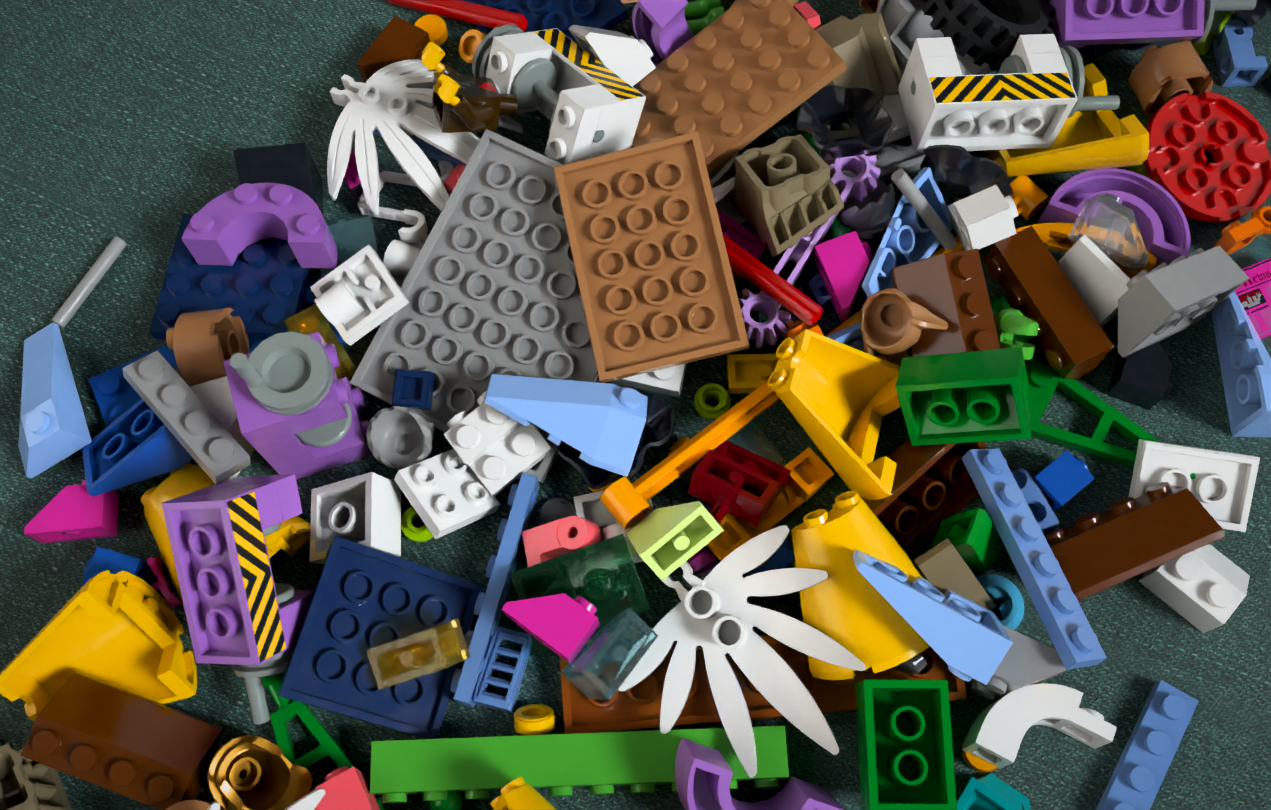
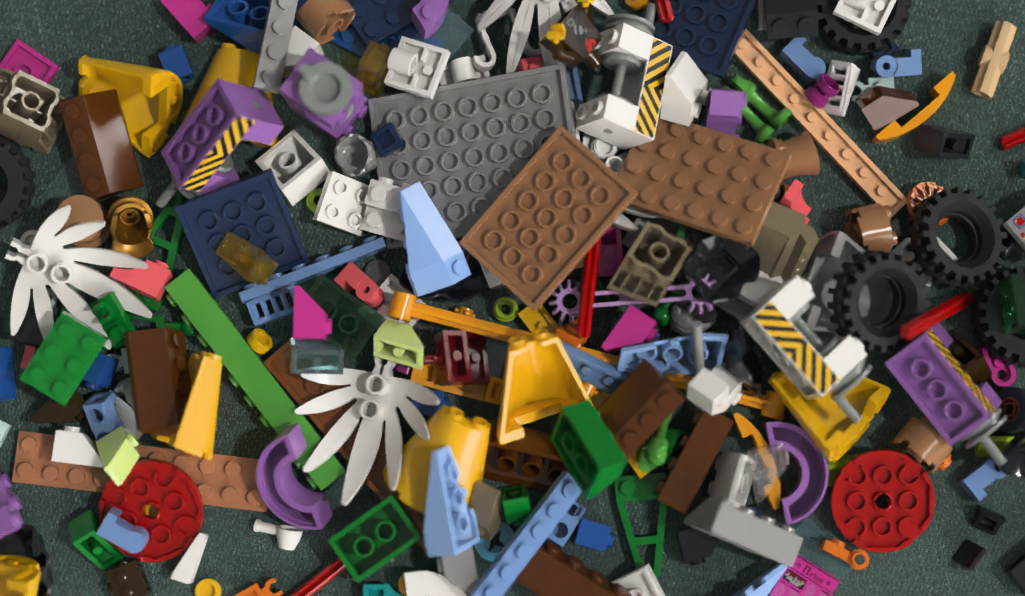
camera: 55 degrees right, 15 degrees up
dark pink piece [147,557,182,609] -> none
medium nougat piece [860,288,948,356] -> none

